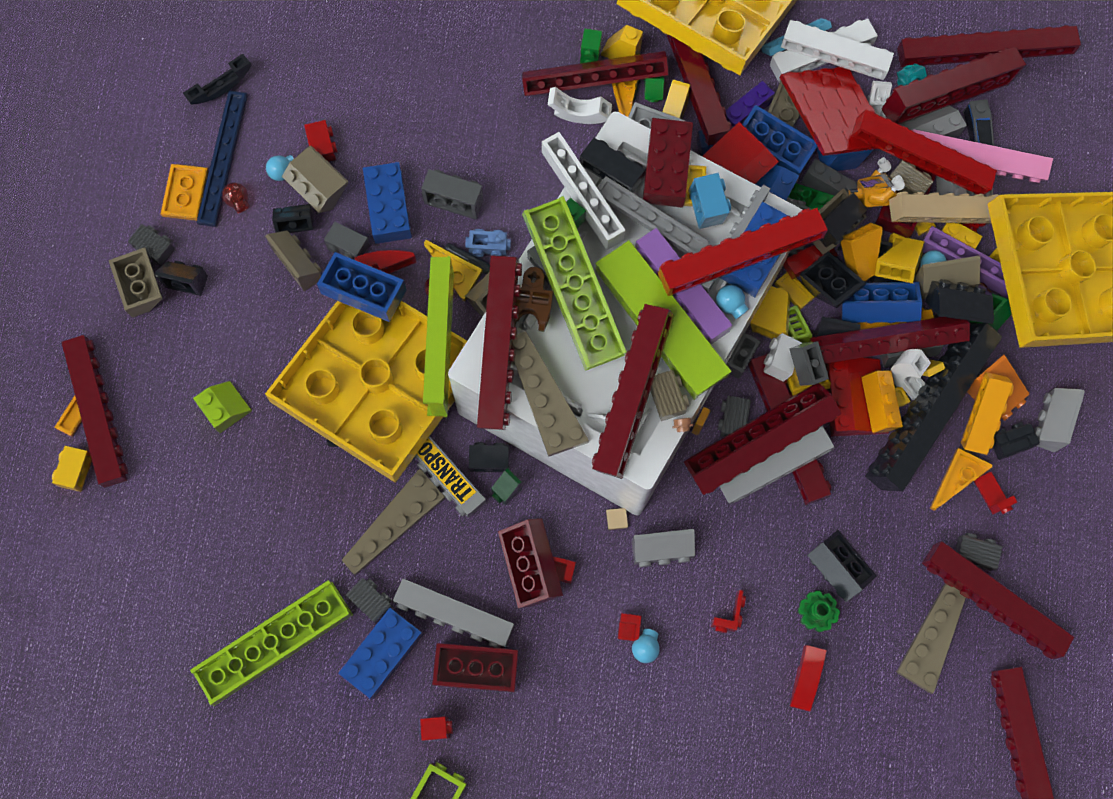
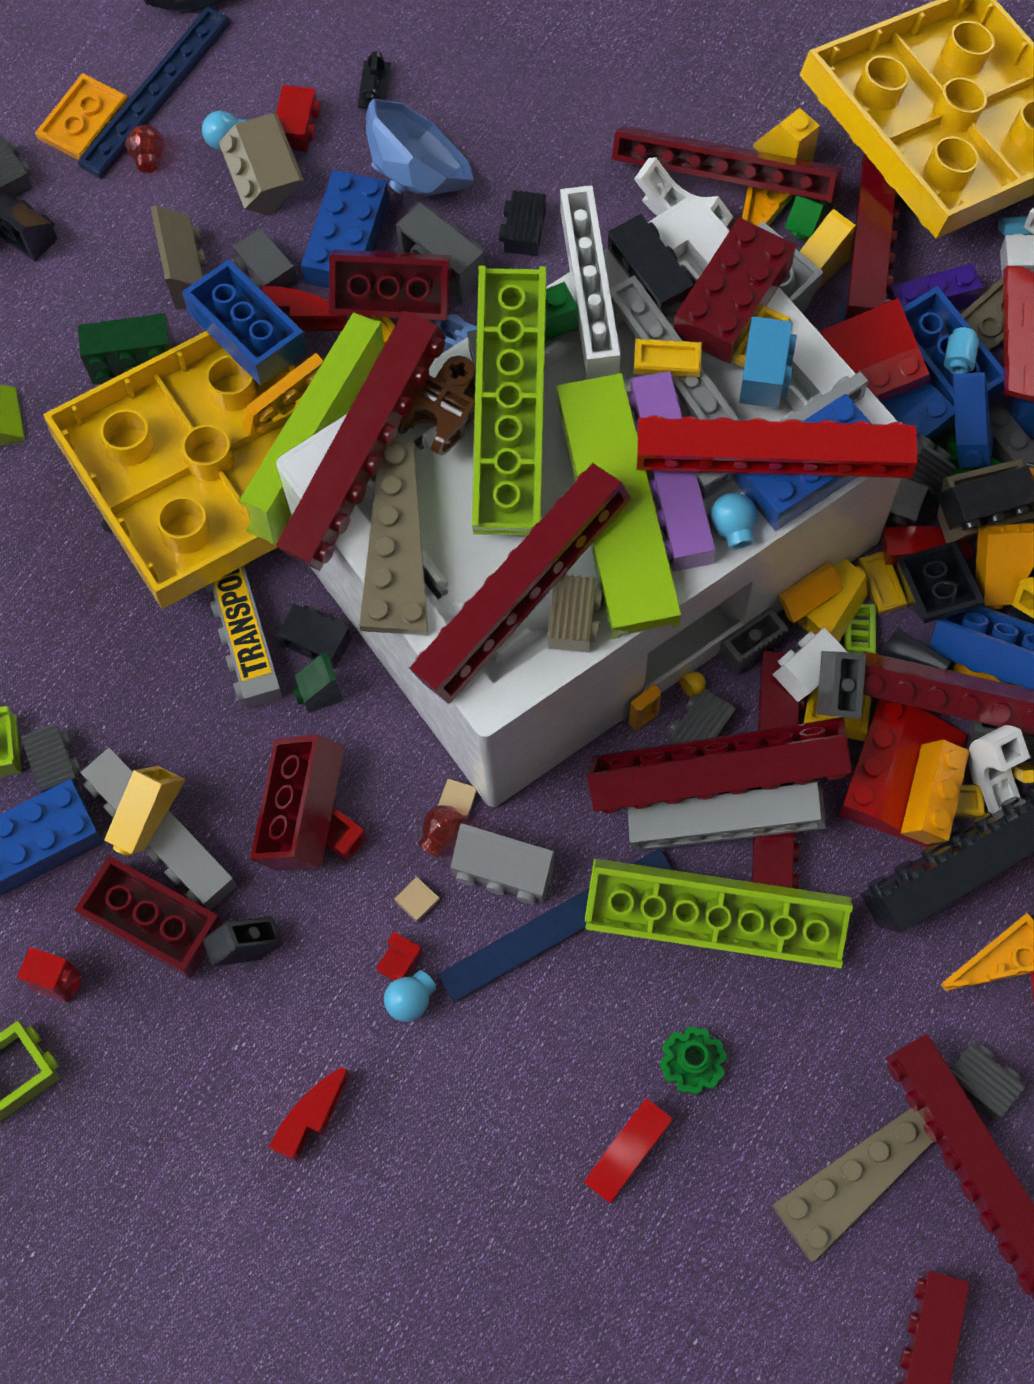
camera: 30 degrees right, 5 degrees down
black brick [272,204,314,233] -> none
dark tan wing [342,469,445,576] -> none
green brick [580,28,602,63] -> none
nougat plate [672,418,694,432] -> none
red bracket [711,590,746,633] -> none
black slope [807,530,877,602] -> none
none -> dark green brick [78,313,176,384]
none -> yellow slope [104,766,185,856]
none -> black brick [203,916,283,966]
none -> light orange plate [242,353,323,436]
none -> red slope [269,1067,350,1162]
none -> dark red brick [329,249,451,320]
none -> black hinge [357,51,391,109]
none -> medium blue rock [366,99,474,196]
none -> tan tile [394,877,440,923]
none -> clear red piece [418,805,466,858]
none -> dark blue tile [438,848,673,1004]
none -> black brick [499,190,546,256]
none -> lime tile [584,858,853,968]
none -> yellow tile [633,339,702,377]
none -> yellow hinge [679,671,706,698]
none -> light orange tile [778,562,843,623]
none -> medium azure brick [944,327,979,374]
none -> blue slope [953,372,994,468]

